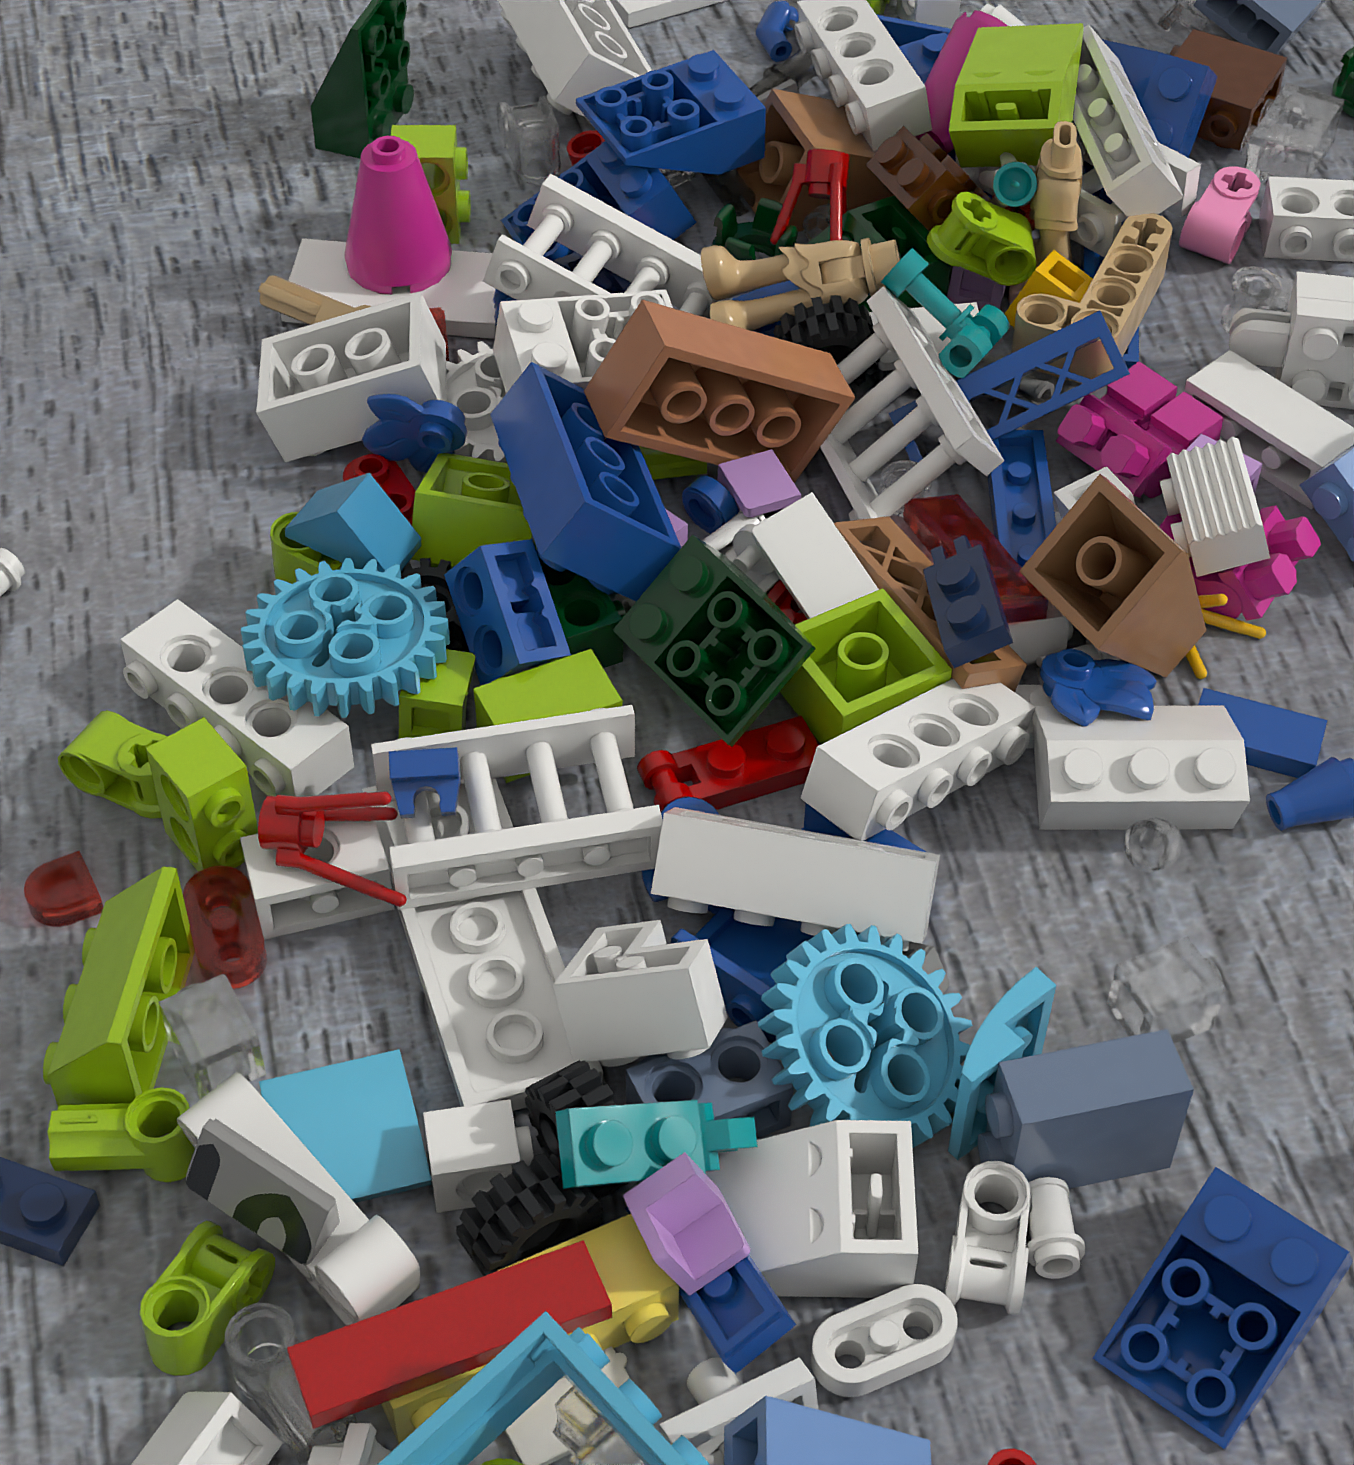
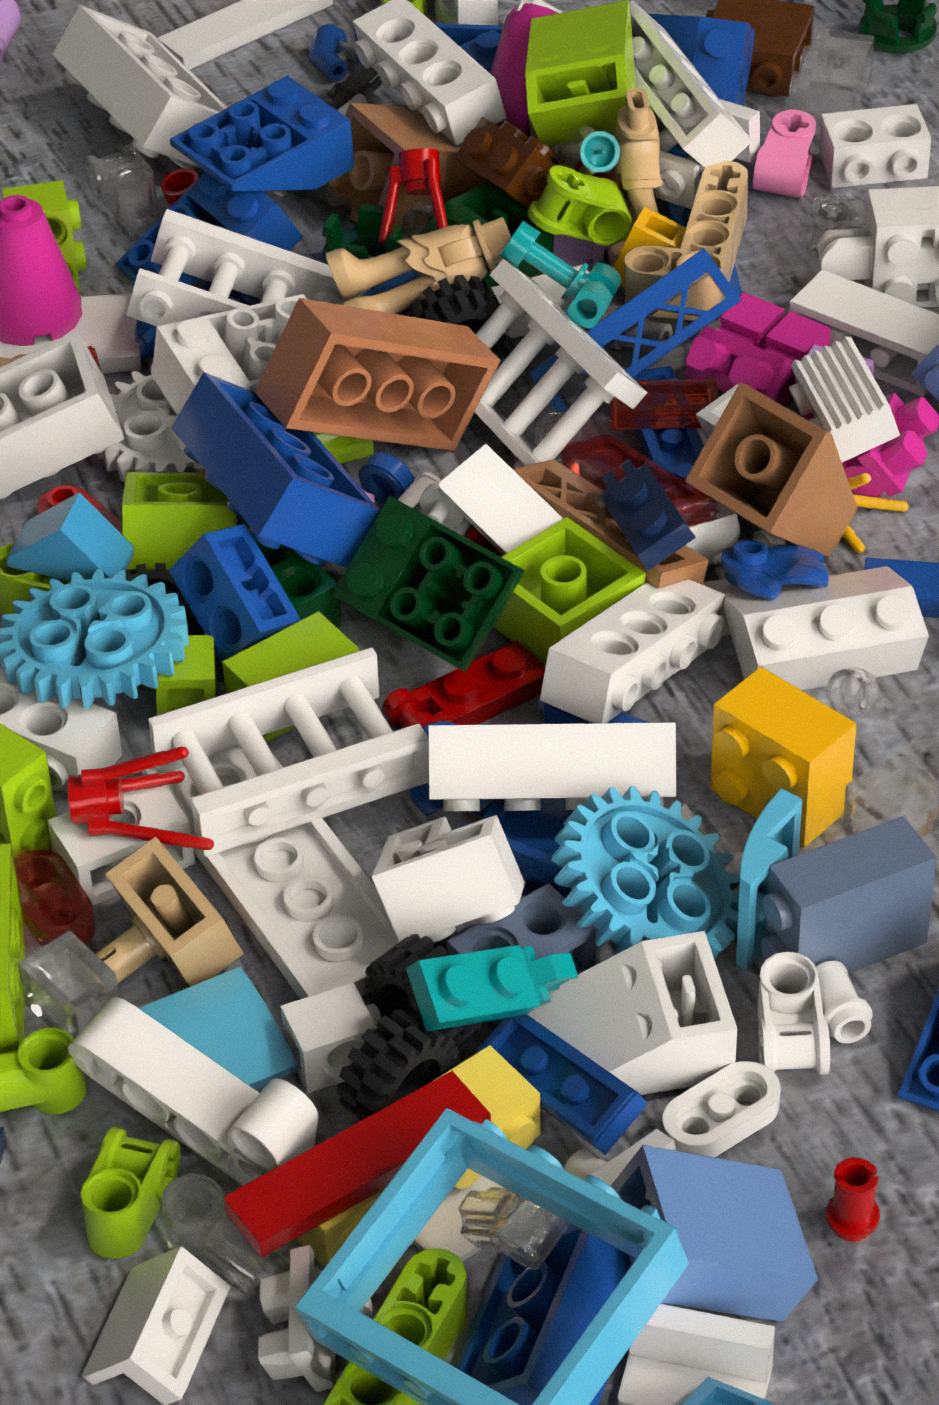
camera: 10 degrees left, 5 degrees down
light grey slope [186,1118,340,1265] -> none
blue plate [362,394,468,473] -> none
blue tile [388,747,461,819] -> none
lavender panel [622,1152,750,1296] -> none
lavender panel [718,449,801,517] -> none
none -> tan brick [88,837,244,990]
none -> clear red tile [610,378,718,430]
none -> yellow brick [710,666,857,848]

